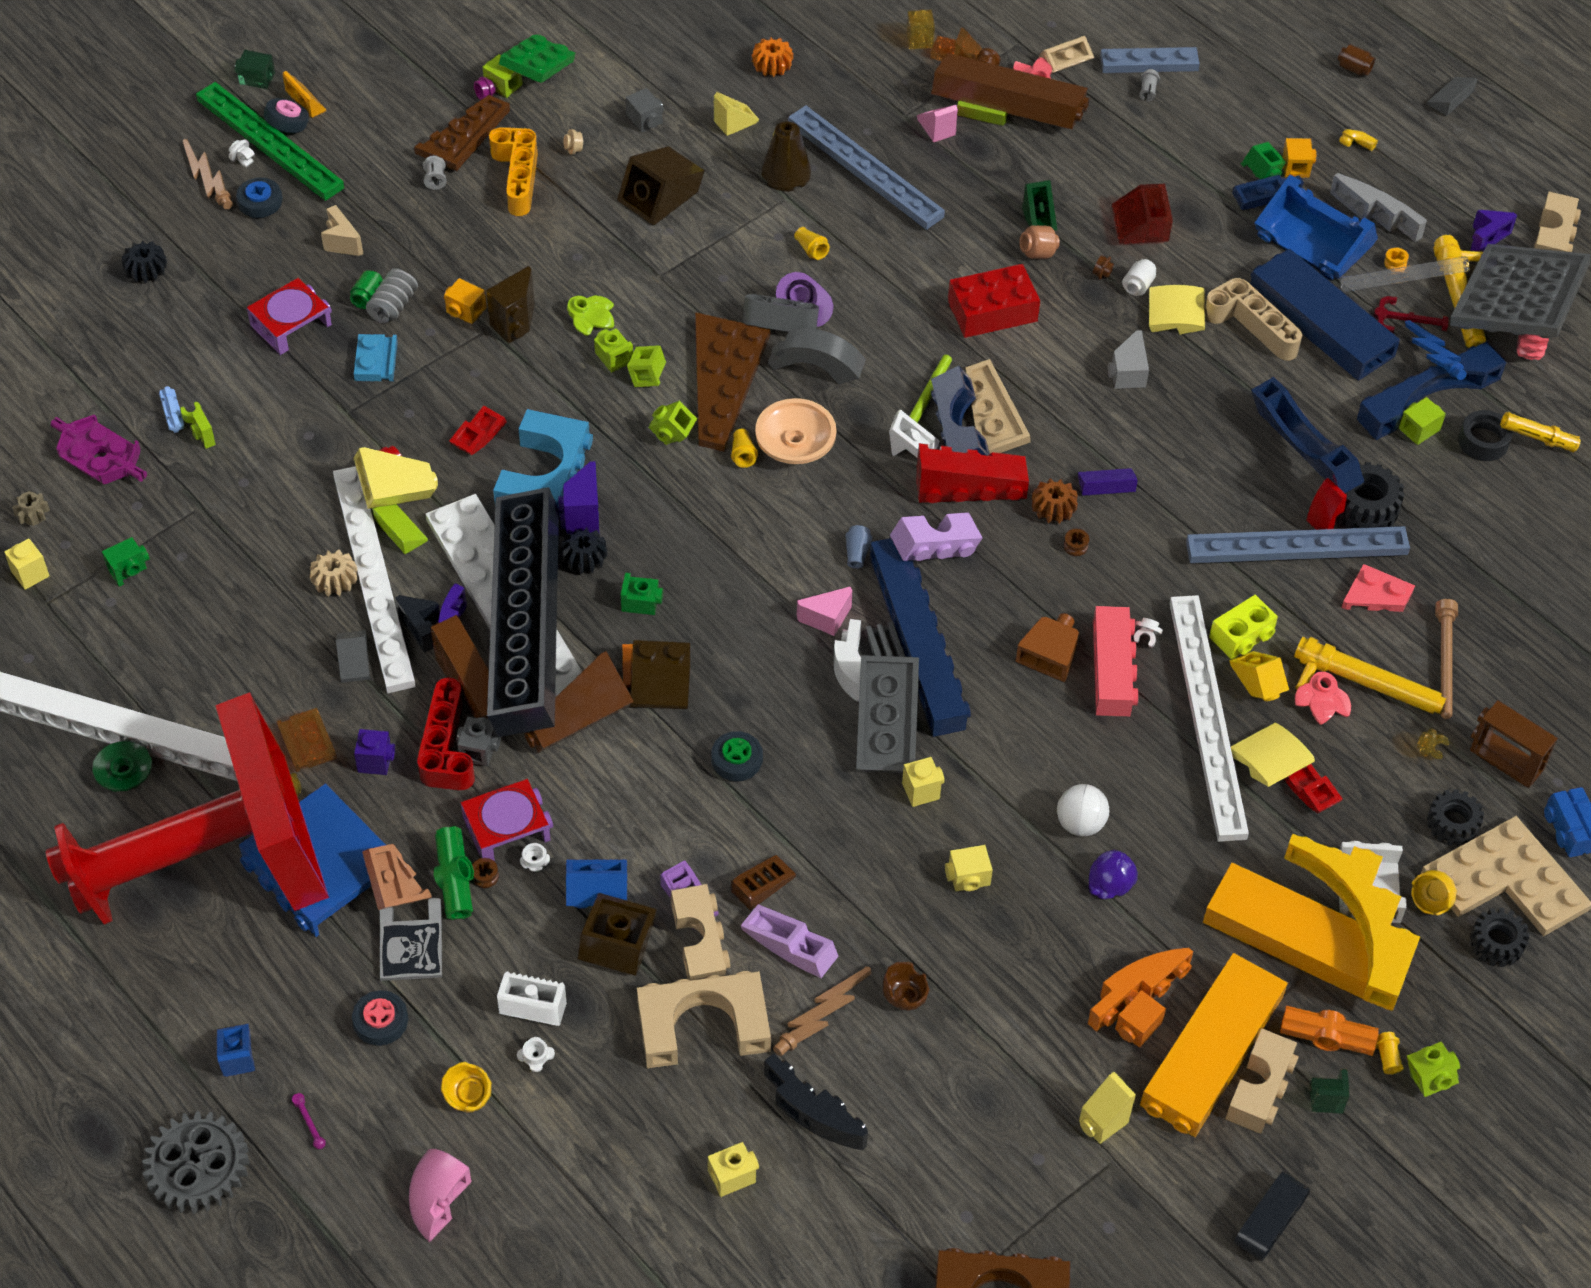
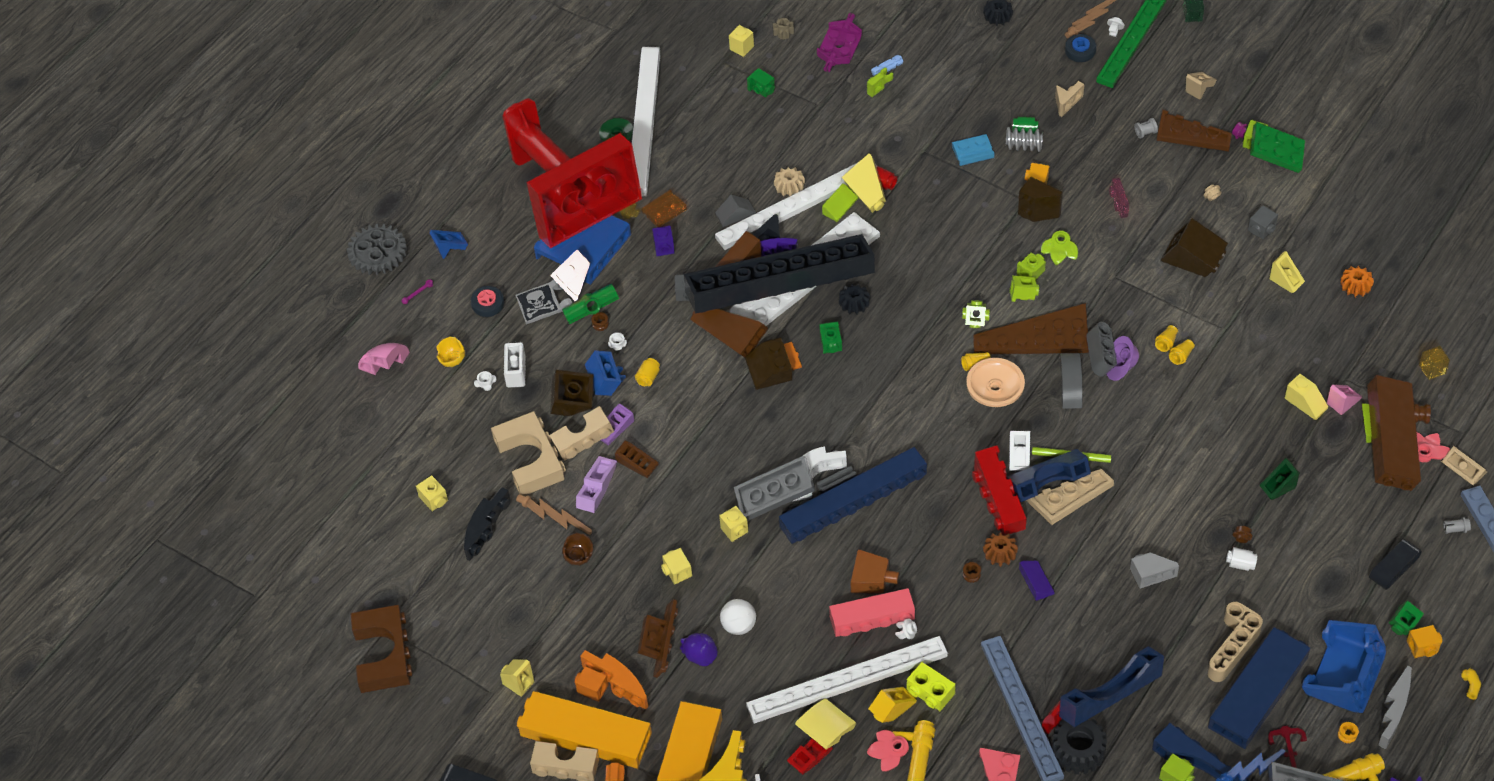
camera: 80 degrees right, 0 degrees up
medium lavender panel [247,278,332,355] -> none
black wheel [264,98,309,133] -> none
light orange slope [283,71,326,118] -> none
red beam [417,677,475,790] -> none
red slope [449,405,507,456] -> none
panel [461,779,553,861] -> none
light orange beam [489,128,538,216] -> none
dark azure arch [493,409,593,517] -> none
dark purple slope [558,461,600,534] -> none
black wheel [711,731,763,781] -> none
dark brown cone [762,121,811,192] -> none
sand blue plate [788,106,945,230] -> none
bright pink slope [797,587,852,636] -> none
sand blue cone [845,525,873,569] -> none
lavender arch [890,513,982,561] -> none
clear orange slope [930,27,982,61] -> none
red brick [948,264,1040,338] -> none
nougat head [1020,226,1059,259] -> none
clear red slope [1112,184,1173,244] -> none
light yellow slope [1149,285,1205,334] -> none
dark blue hinge [1232,175,1304,211] -> none
clear axle [1340,256,1469,292] -> none
none -> yellow brick [635,358,660,387]
none -> reddish brown bracket [638,599,678,678]
none -> clear pink plate [1109,178,1129,218]
none -> yellow cone [1155,325,1178,352]
none -> tan slope [1186,72,1216,99]
none -> light yellow slope [1285,374,1328,420]
none -> black beam [1369,539,1422,590]

